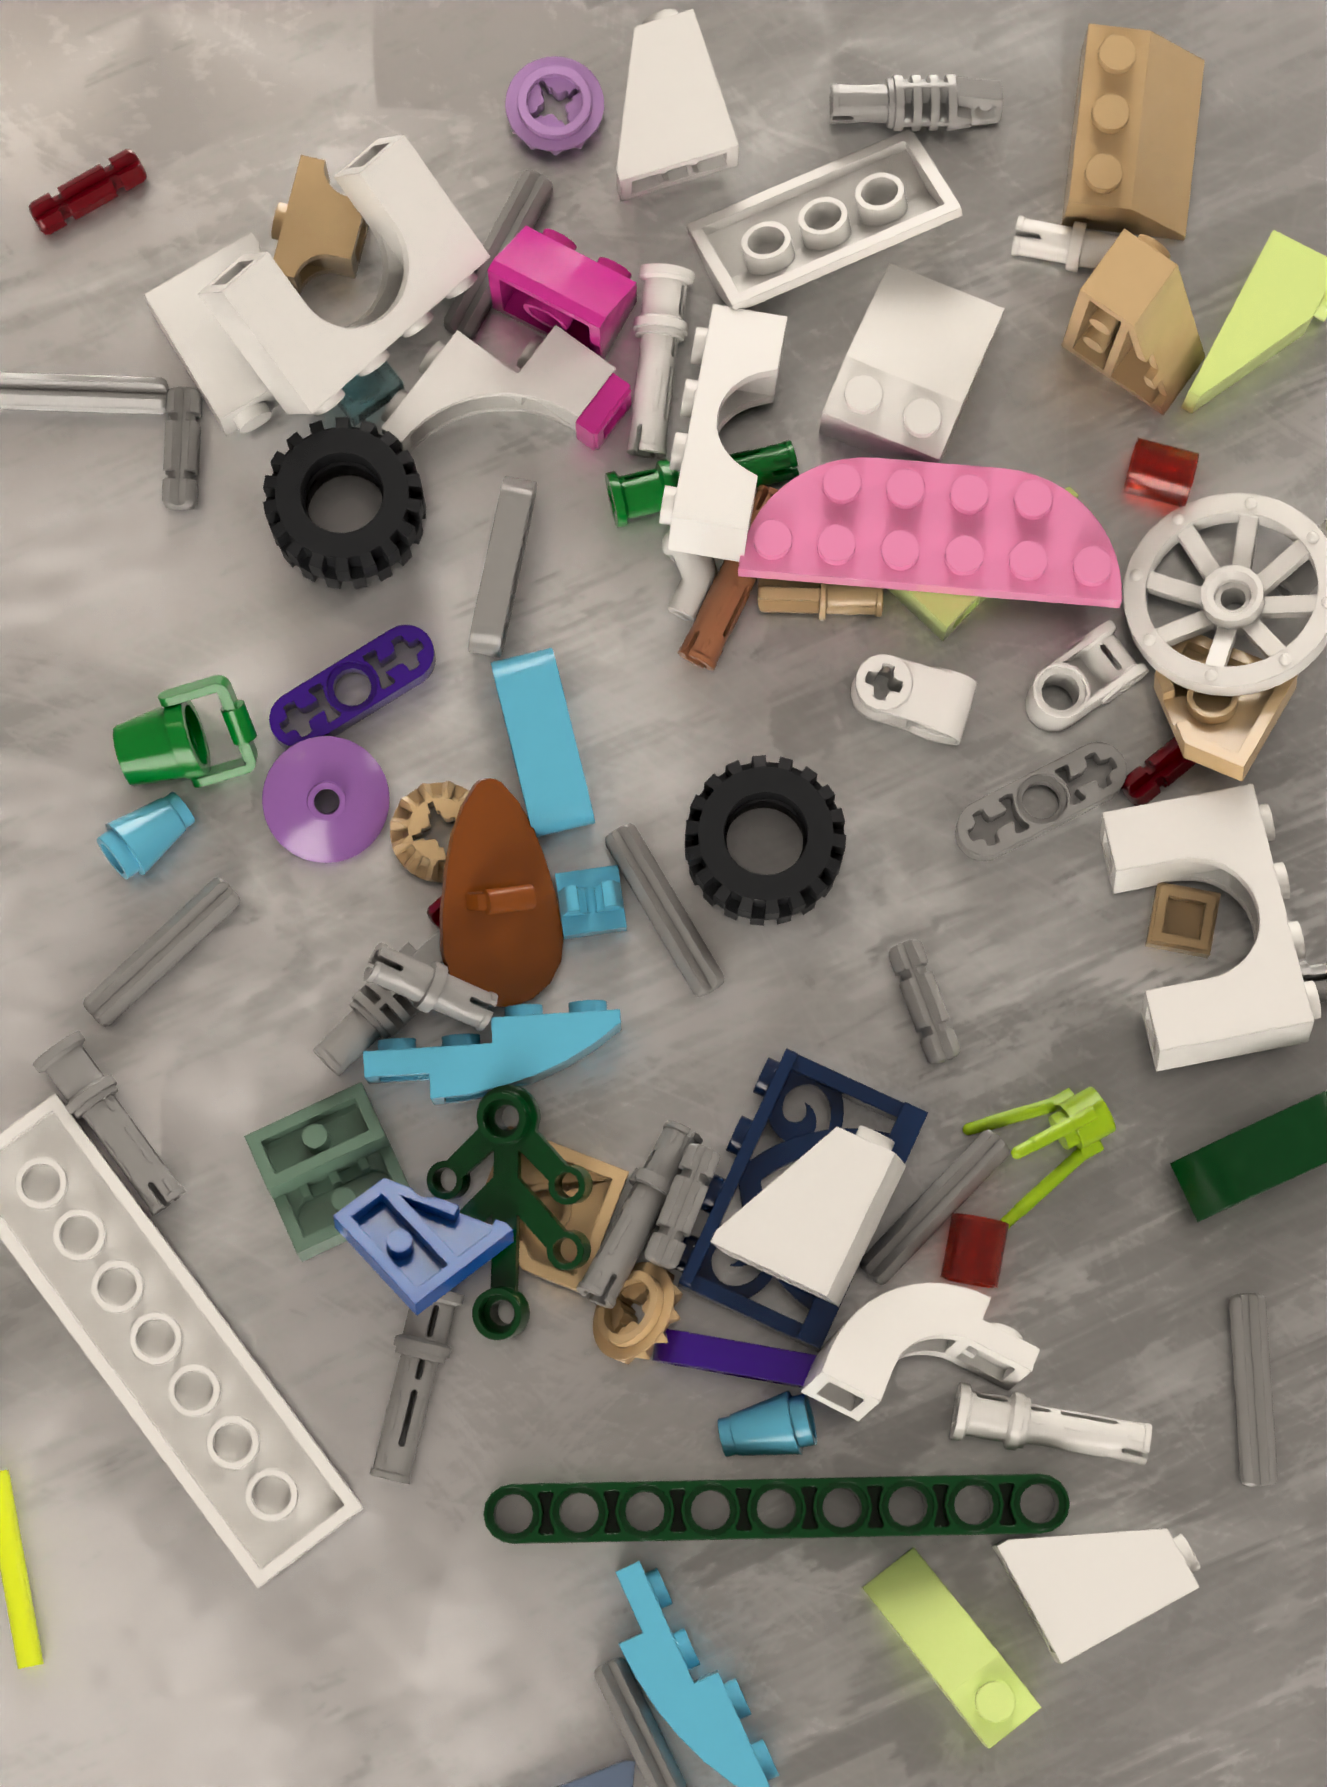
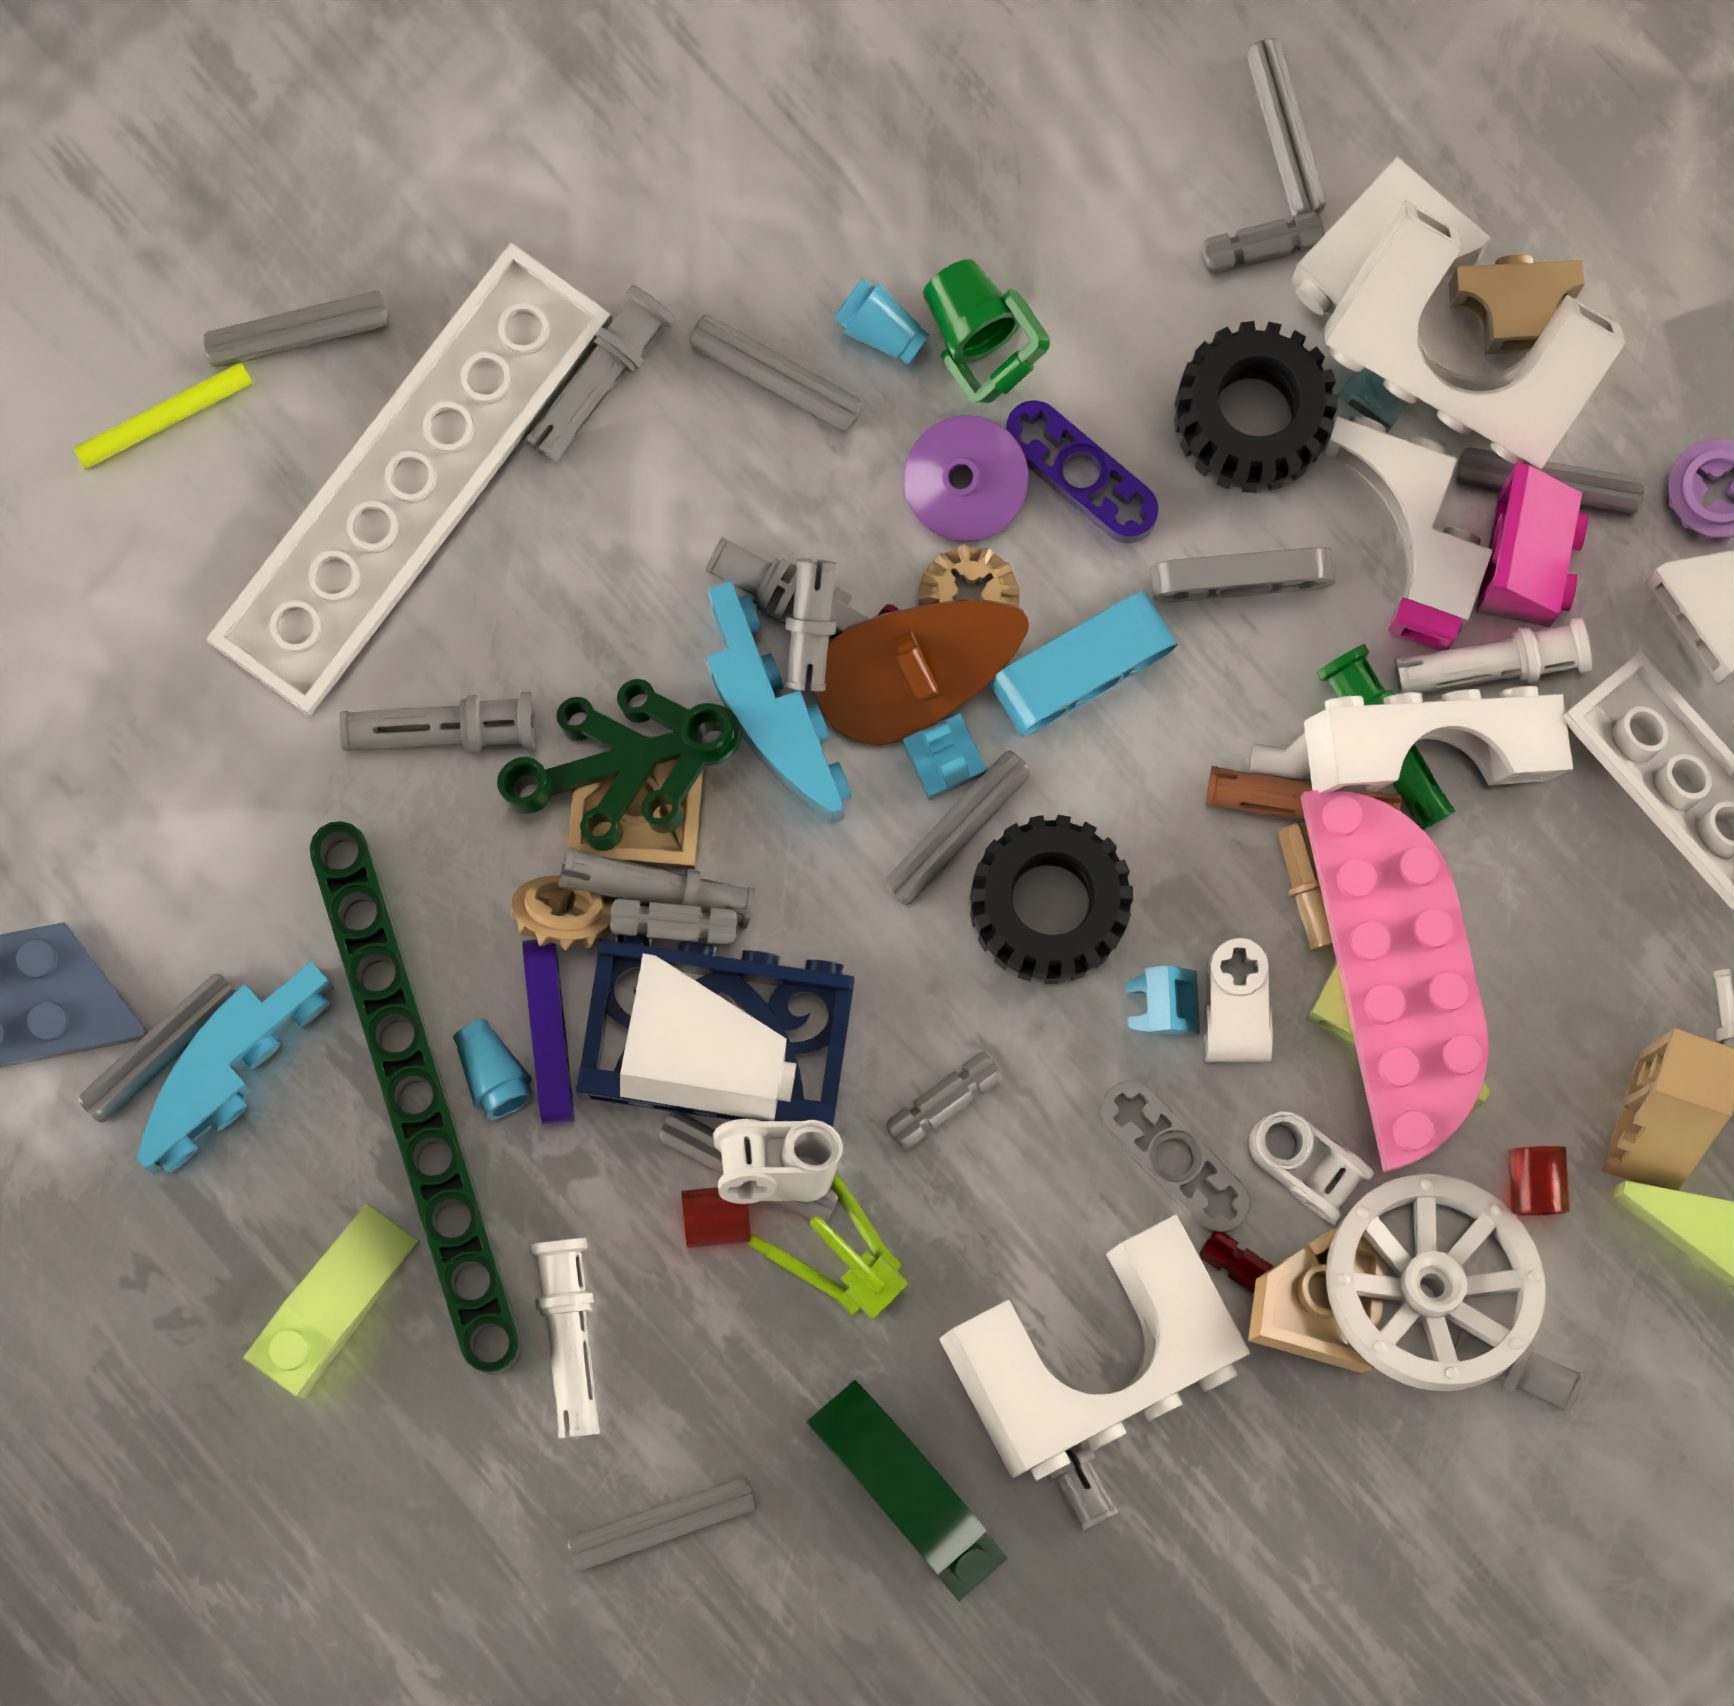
camera: 70 degrees right, 0 degrees up
dark red axle [29,149,147,235] -> none
sand green slope [244,1082,410,1262] -> none
wing [333,1178,514,1316] -> none
white arch [801,1283,1040,1421] -> none
white slope [819,263,1004,463] -> none
white slope [992,1528,1201,1664] -> none
tan tile [1145,882,1221,958] -> none
none -> white piece [713,1119,843,1204]
none -> medium azure tile [1126,965,1200,1037]

